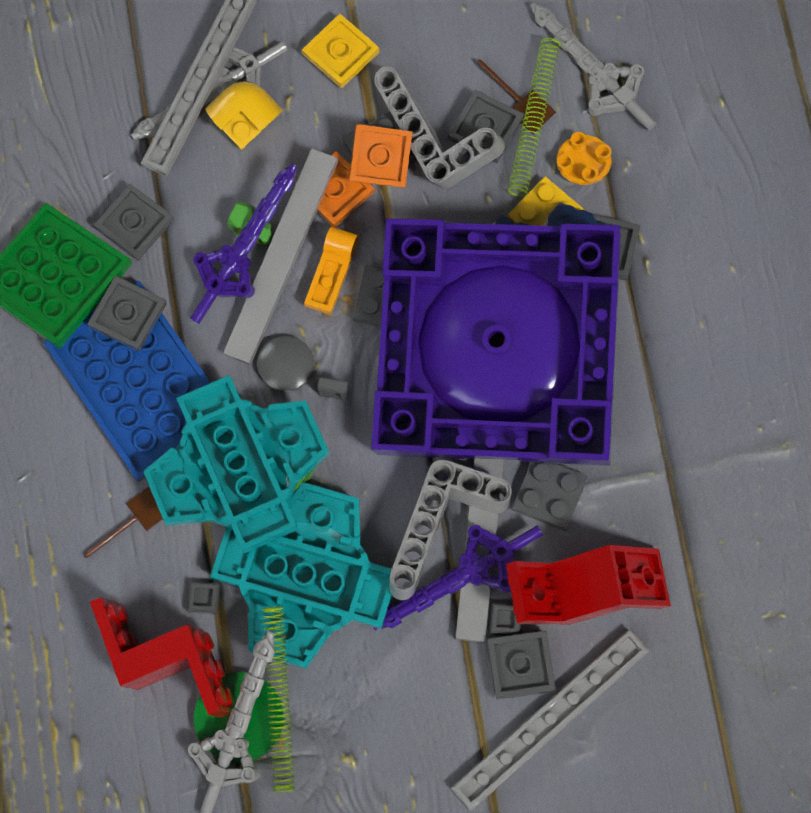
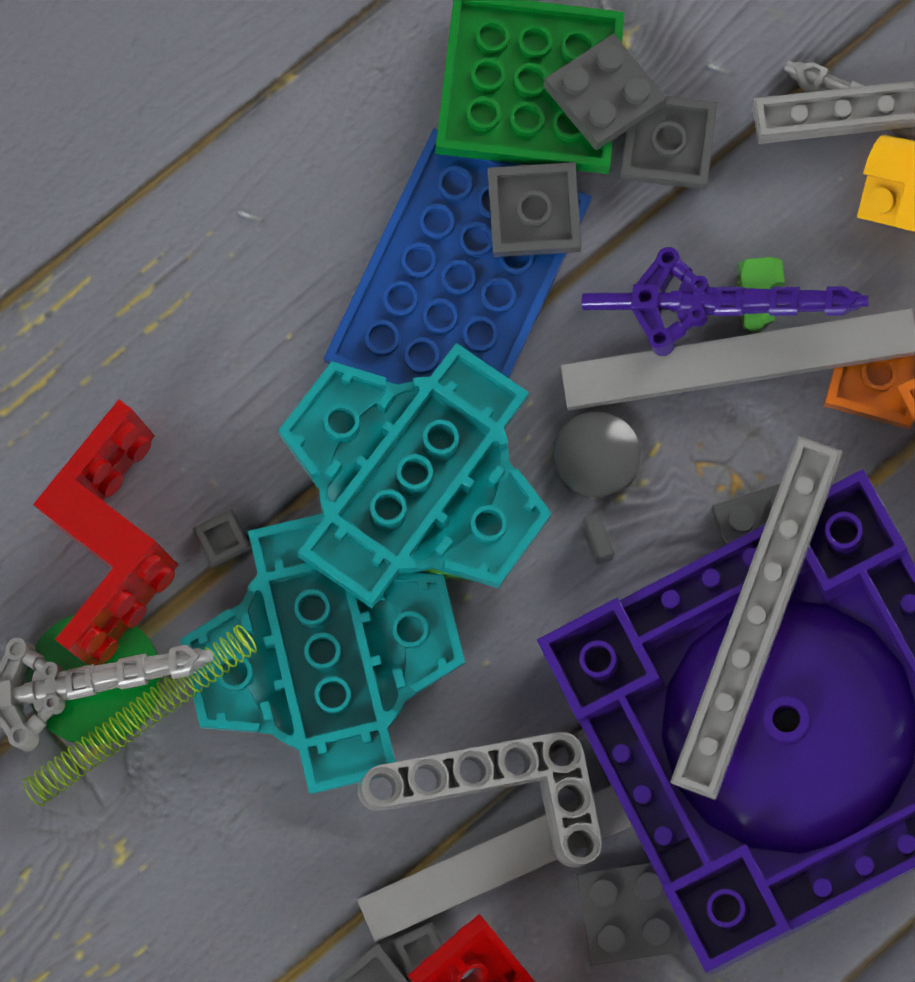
camera: 60 degrees right, 5 degrees up
reddish brown piece [84,487,163,558] -> none
light orange plate [304,226,359,315] -> none
dark purple bar [373,525,543,631] -> none
none -> dark grey plate [543,34,667,151]
none -> light grey tile [670,436,843,800]

